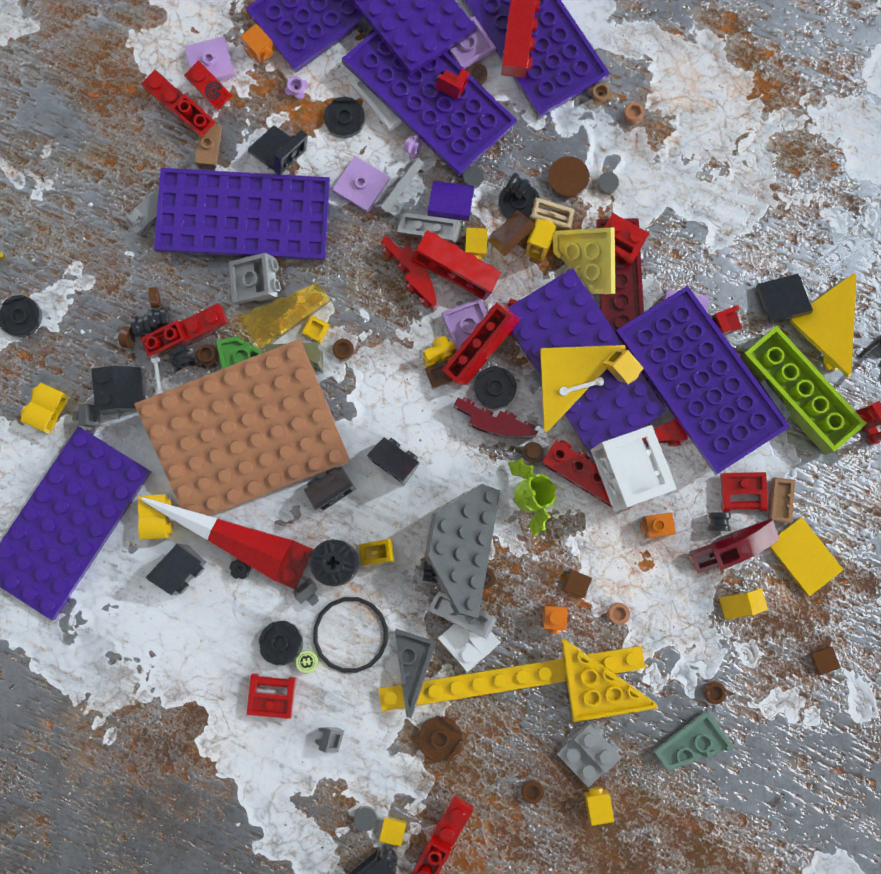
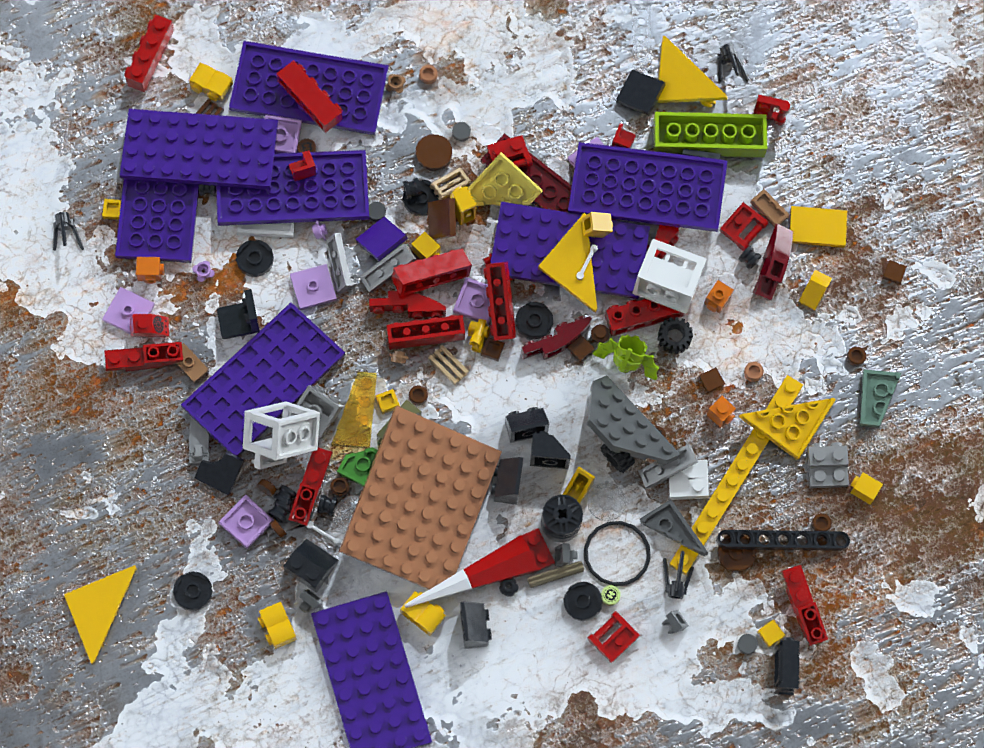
camera: 55 degrees left, 10 degrees down
none -> black tile [194,452,245,495]
none -> lavender plate [218,494,273,549]
none -> white piece [243,402,320,469]
none -> red brick [386,315,465,350]
none -> medium nougat plate [389,351,409,364]
none -> tan tile [428,345,469,385]
none -> dark tan axle [527,561,584,588]
none -> black slope [530,431,571,469]
none -> reddish brown tile [568,335,595,363]
none -> black tyre [658,317,693,354]
none -> black plant [663,551,694,599]
none -> black beam [716,529,850,551]

